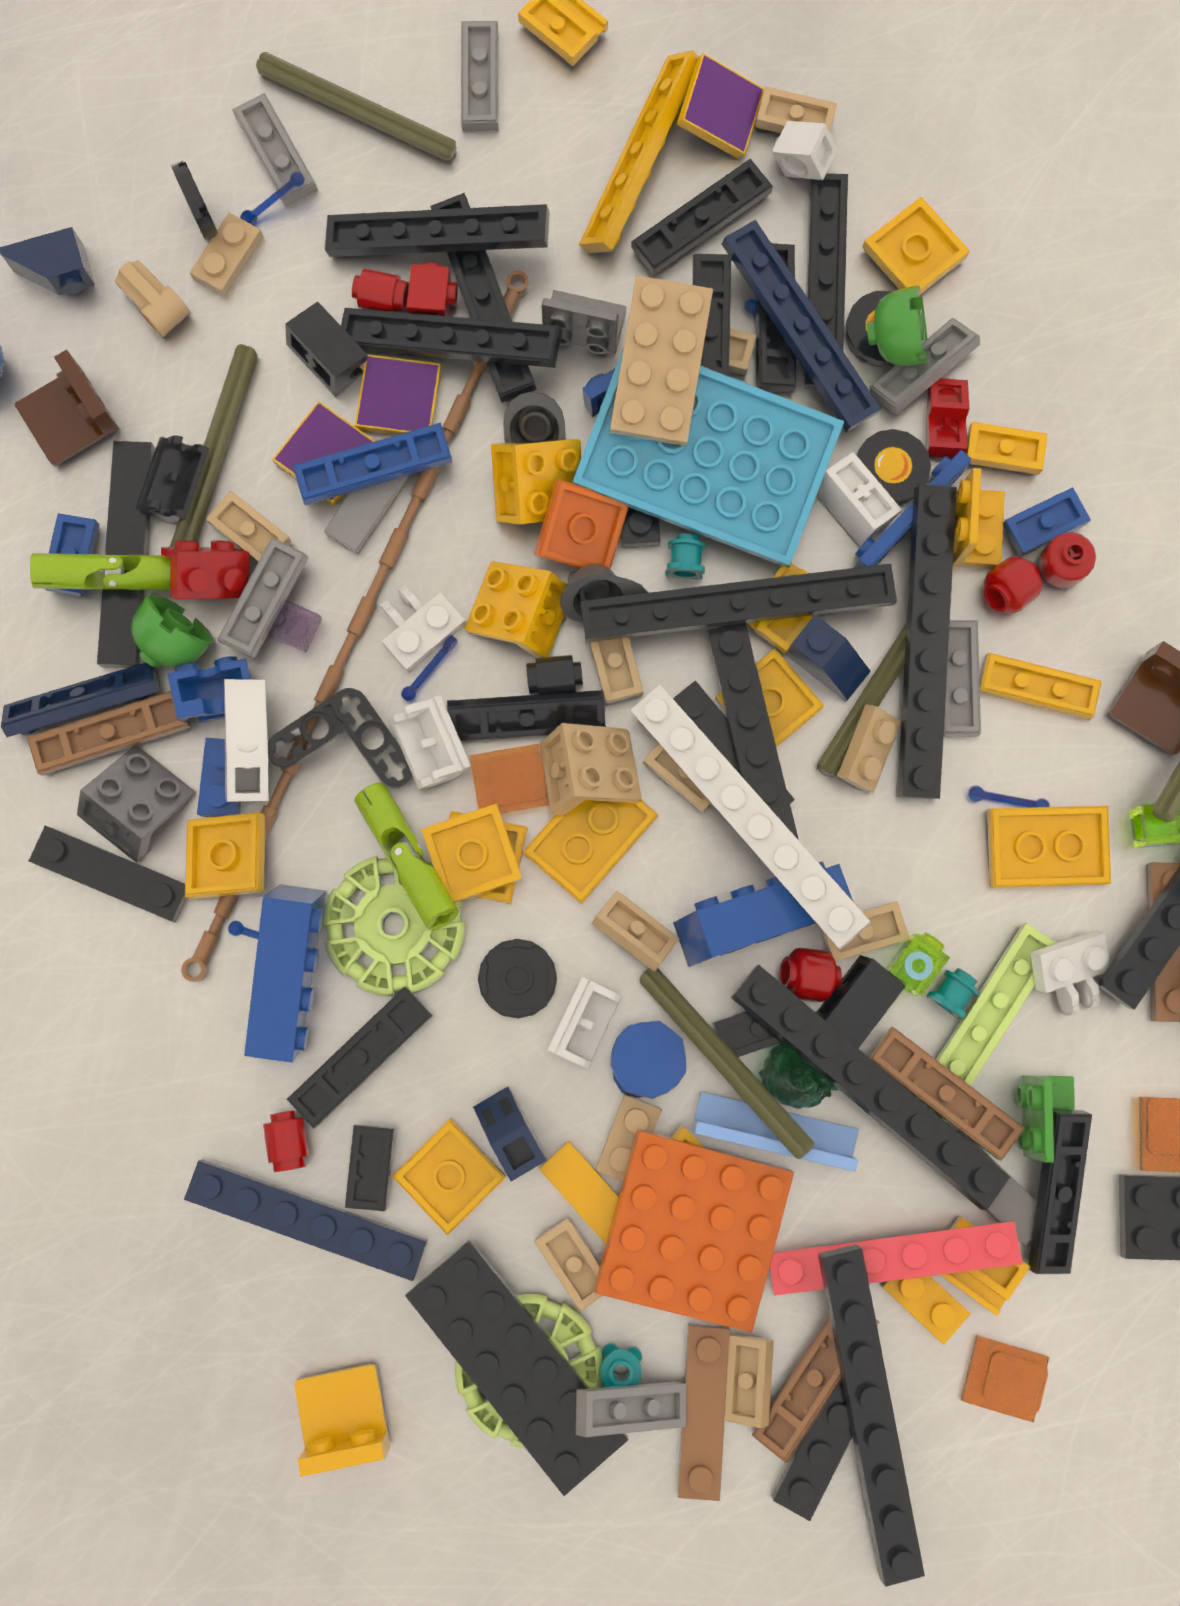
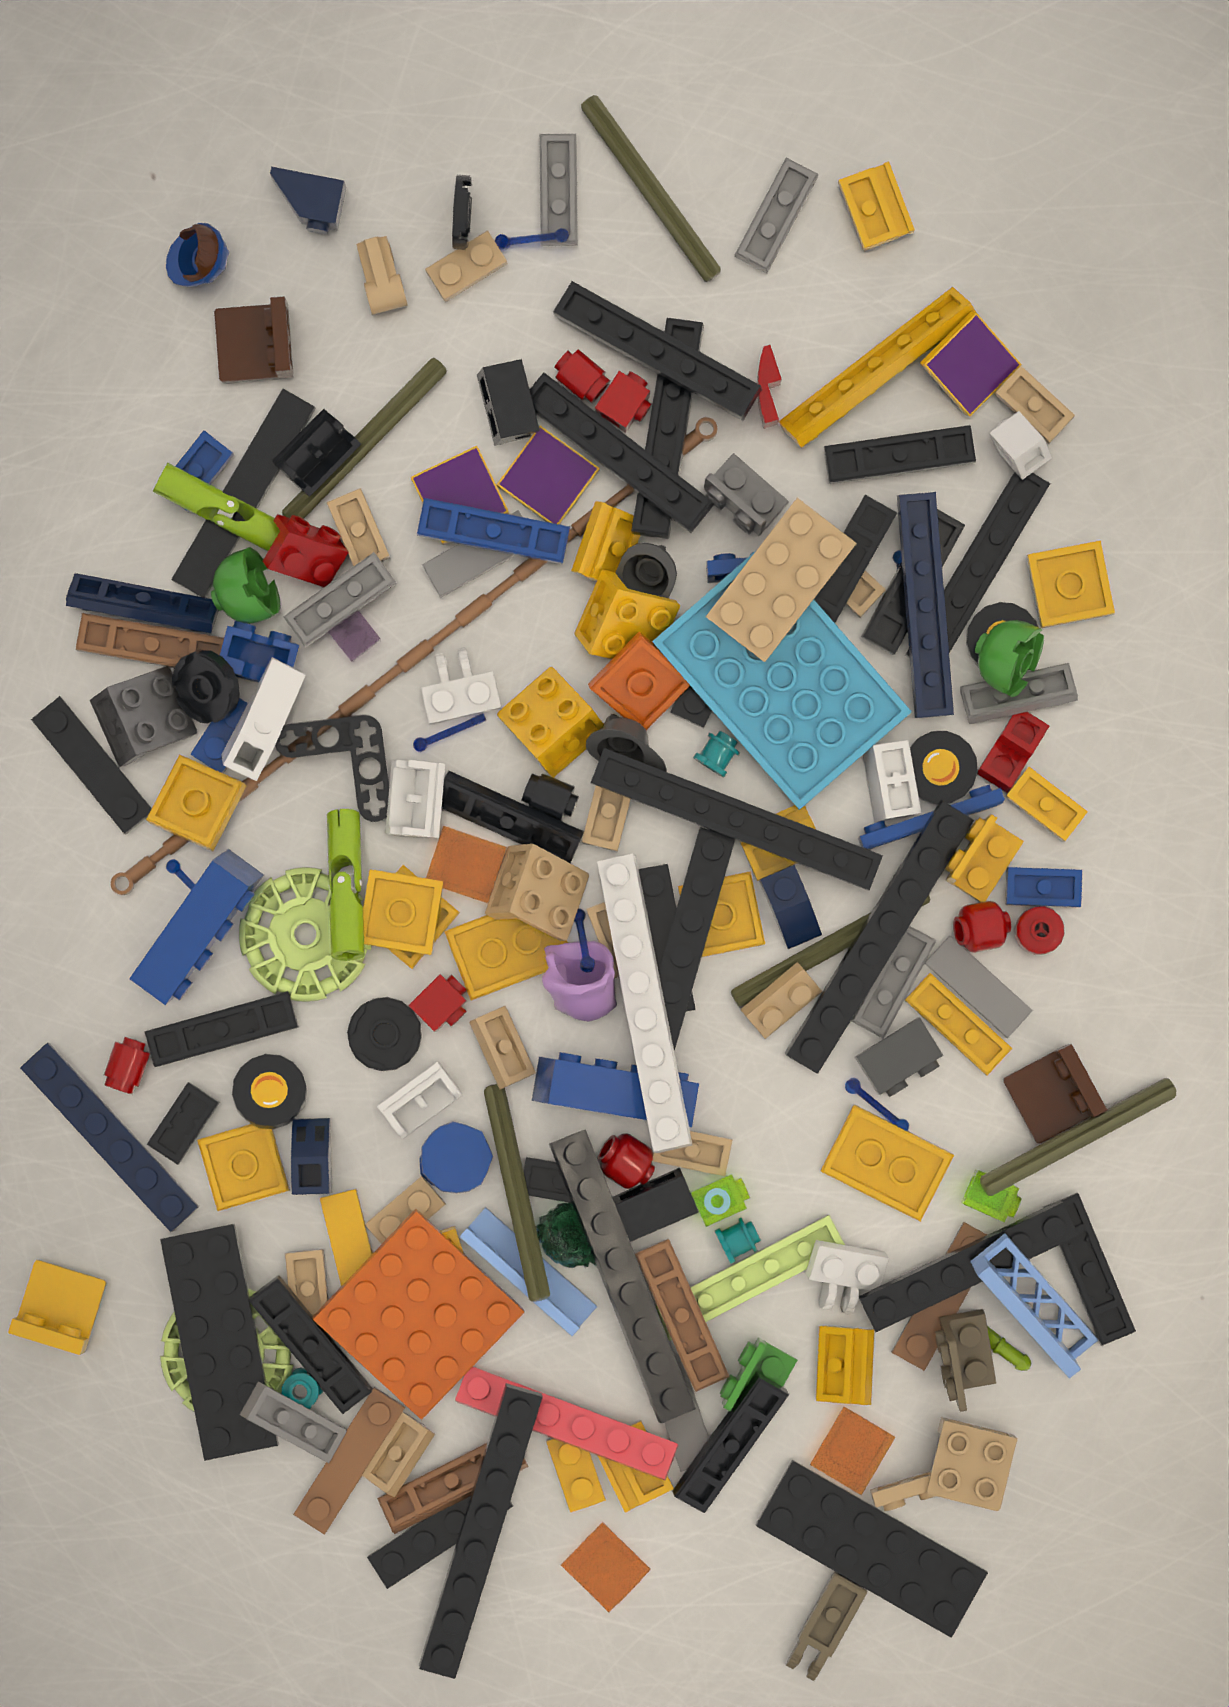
camera: 30 degrees right, 5 degrees up
none -> black tile [172,649,240,724]
none -> black tile [232,1054,307,1129]
none -> black plate [249,1275,373,1414]
none -> red brick [408,974,467,1032]
none -> lavender piece [542,941,617,1022]
none -> yellow plate [571,501,640,582]
none -> clear blue hinge [574,908,595,973]
none -> red slope [757,345,782,429]
none -> yellow plate [816,1326,875,1405]
none -> dark grey brick [855,1017,944,1097]
none -> light grey tile [925,936,1033,1038]

